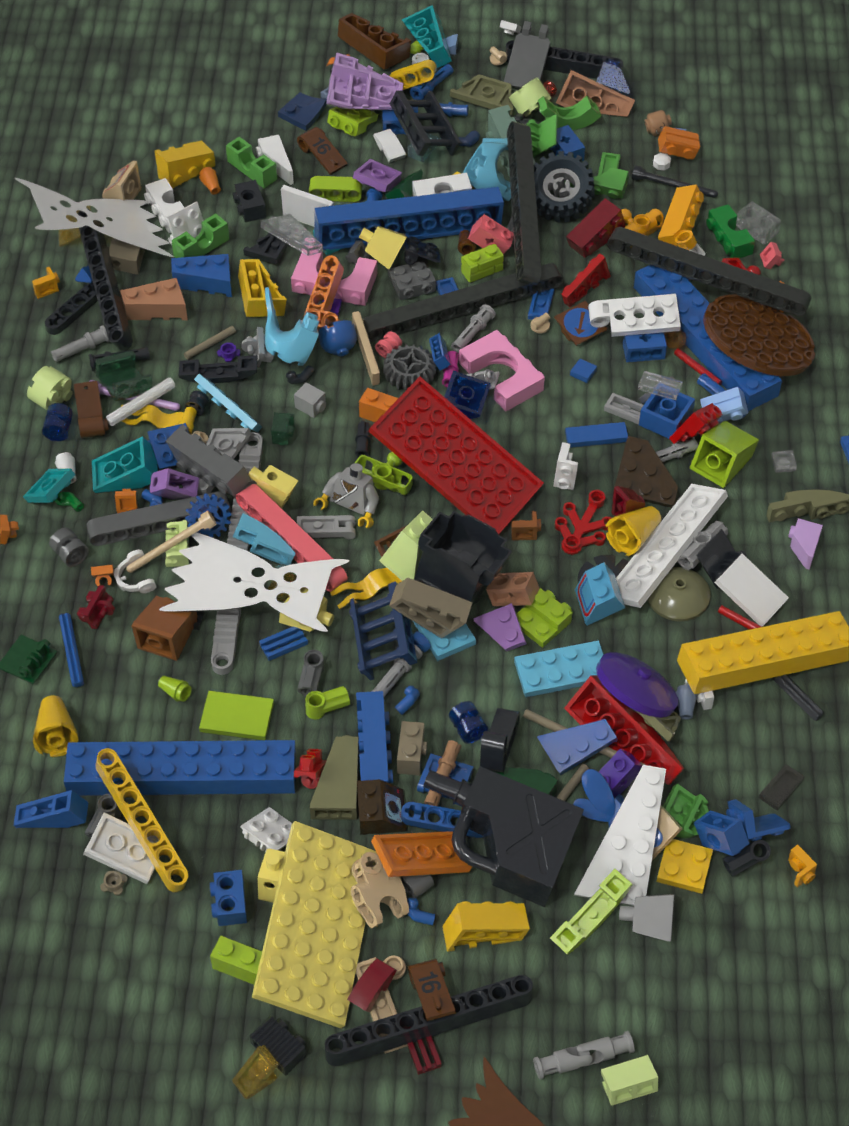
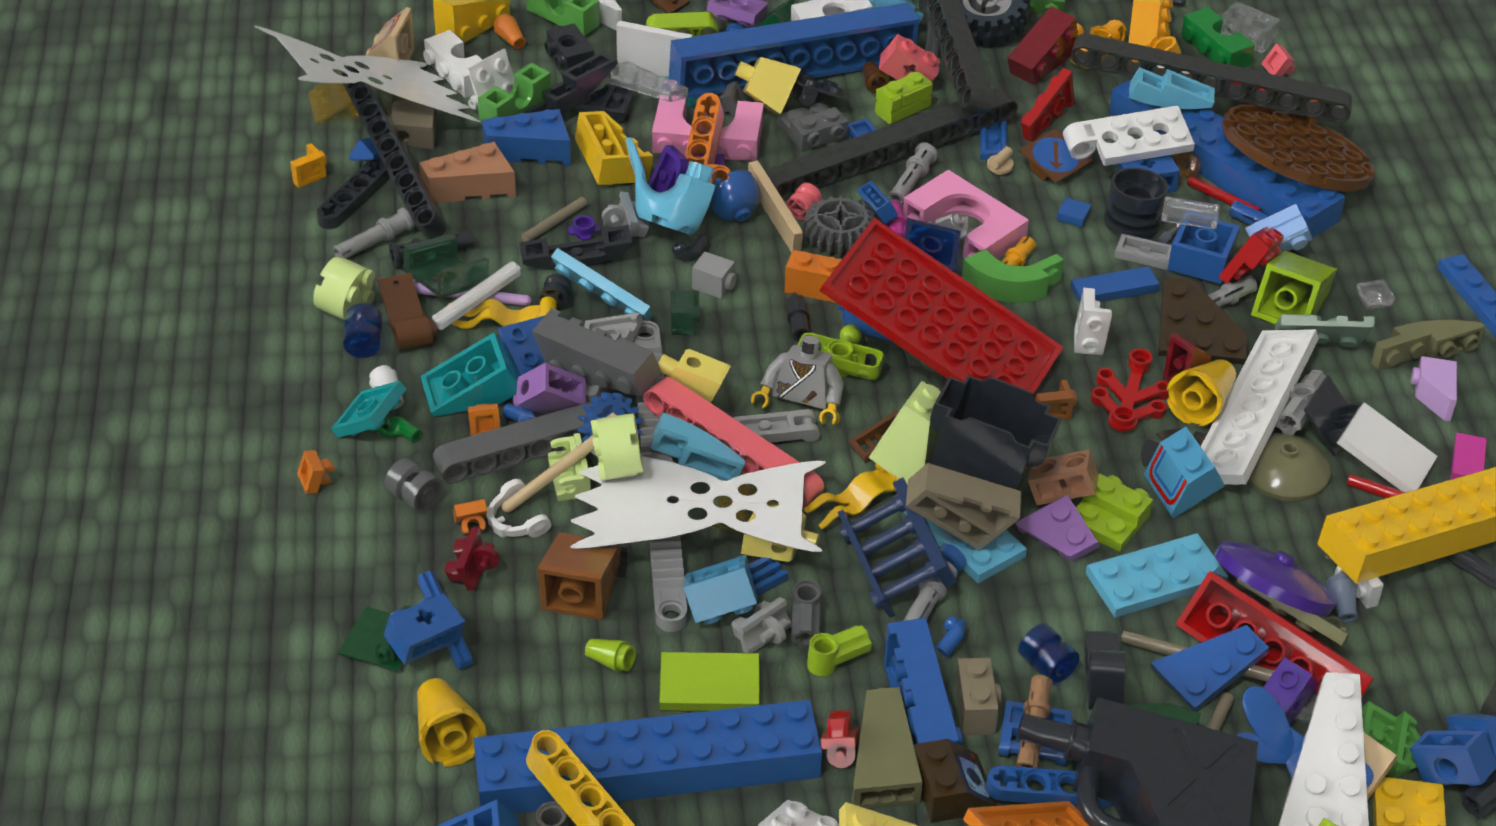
camera: 10 degrees left, 10 degrees down
none -> blue brick [384,593,465,665]
none -> black slope [523,52,618,115]
none -> yellowish green brick [591,413,644,481]
none -> dark purple wing [648,145,689,192]
none -> dark azure slope [683,555,757,624]
none -> light grey hips [731,597,792,653]
none -> bright green arch [962,249,1064,303]
none -> light orange pin [1001,236,1036,266]
none -> black wheel [1104,168,1168,238]
none -> medium azure slope [1129,67,1215,109]
none -> sand green wing [1275,314,1375,348]
none -> dark pink tile [1450,433,1487,480]

